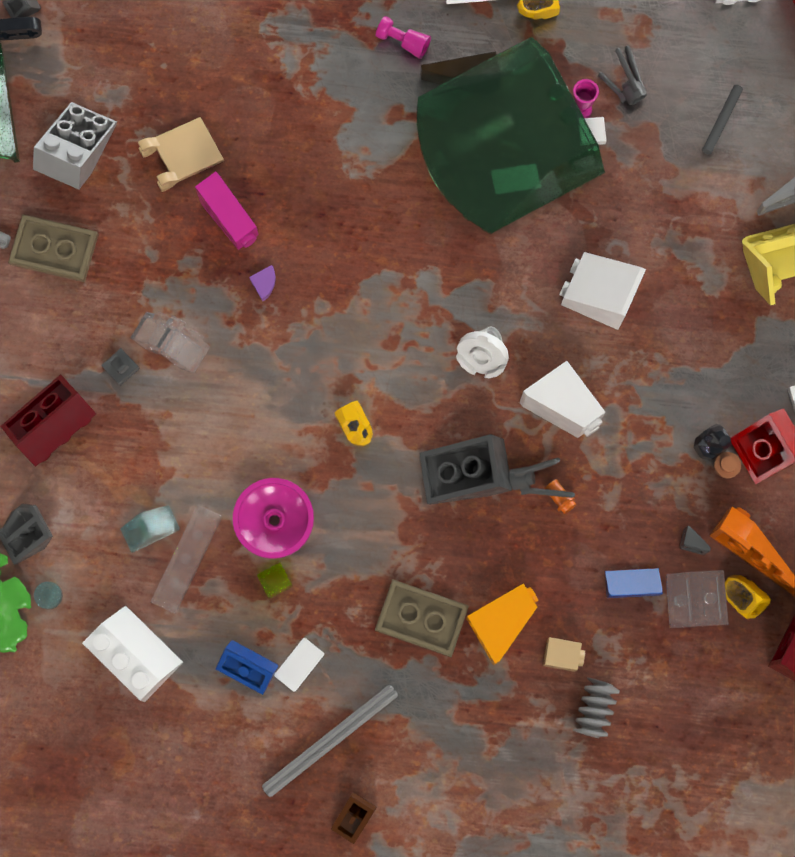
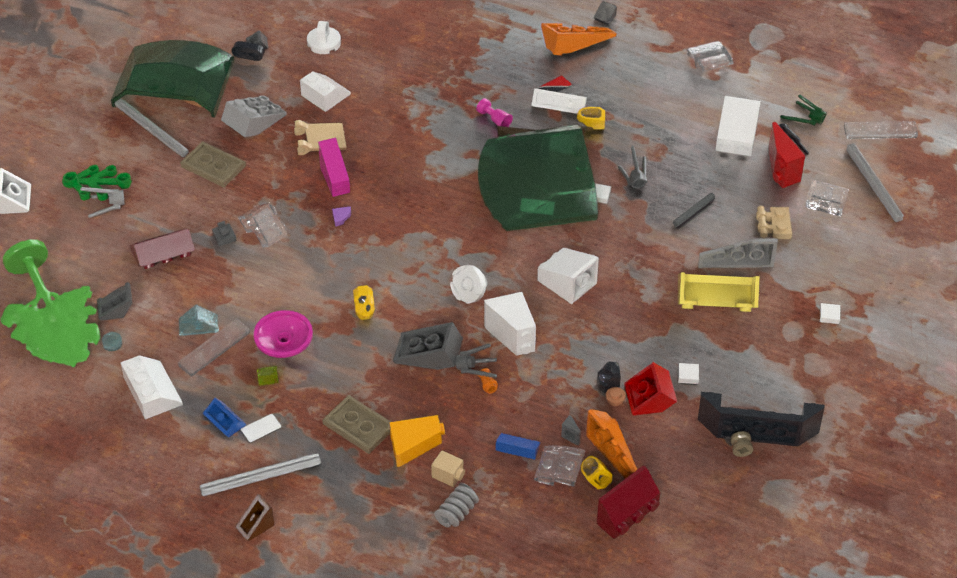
camera: 20 degrees right, 30 degrees down
dark pink piece [569,79,599,121] -> none
none -> white slope [300,71,351,112]

